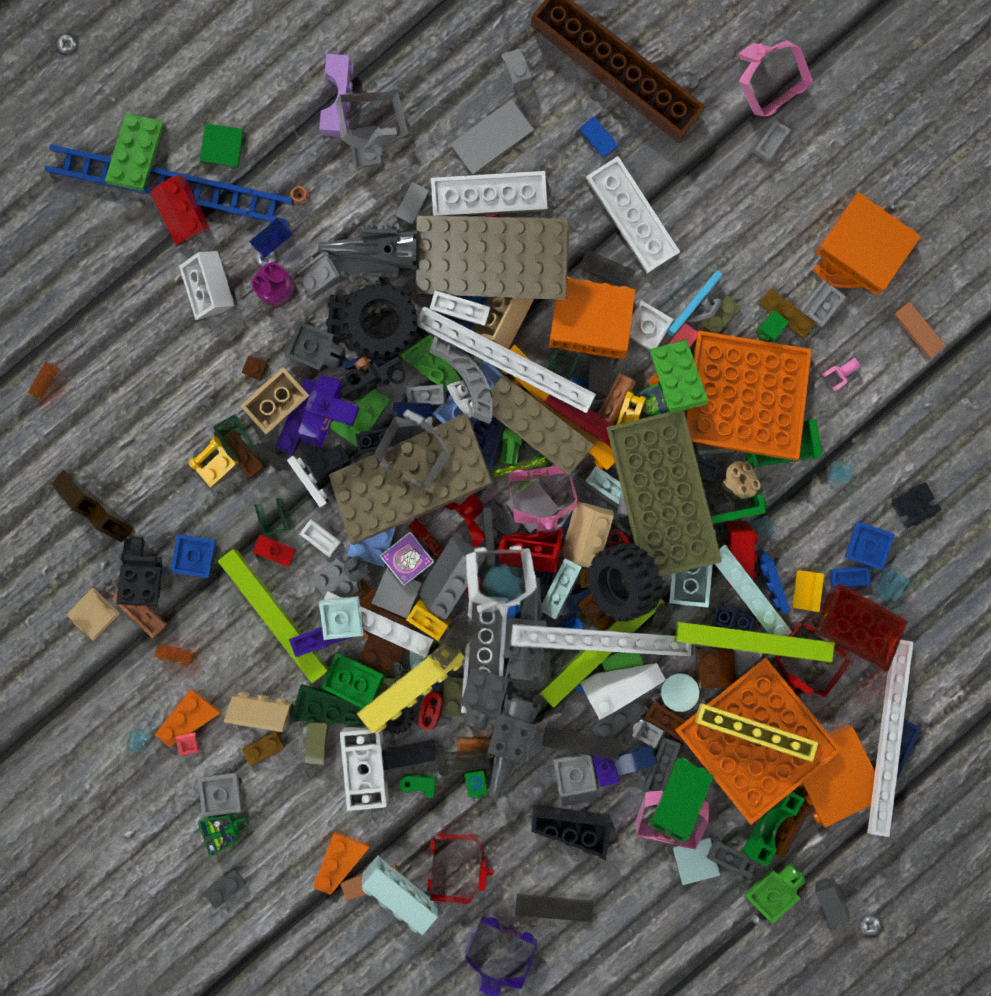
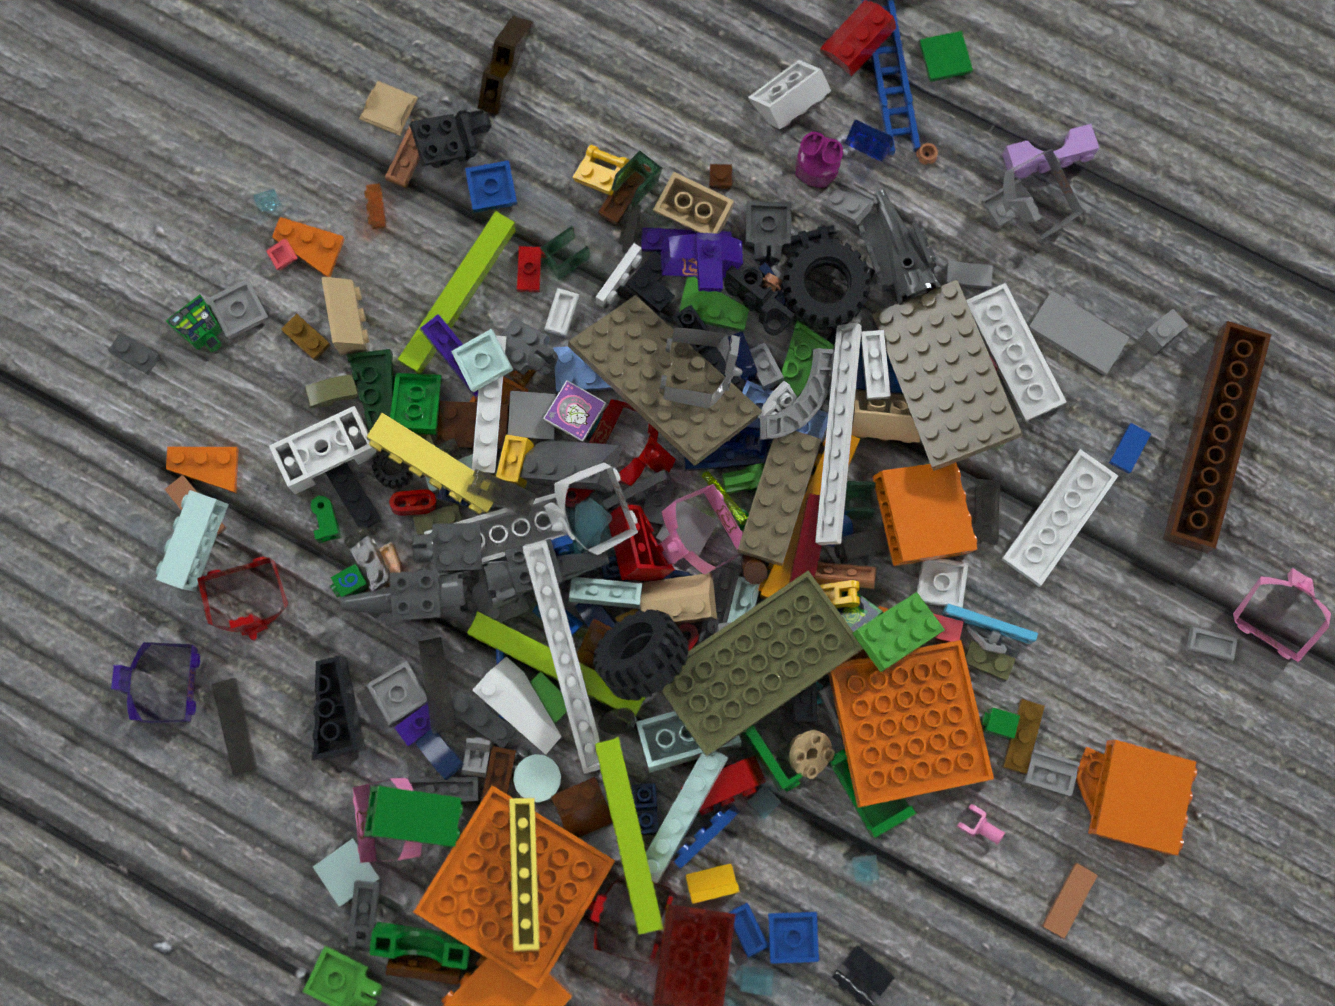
camera: 65 degrees right, 10 degrees down
none -> reddish brown piece [741,554,767,584]

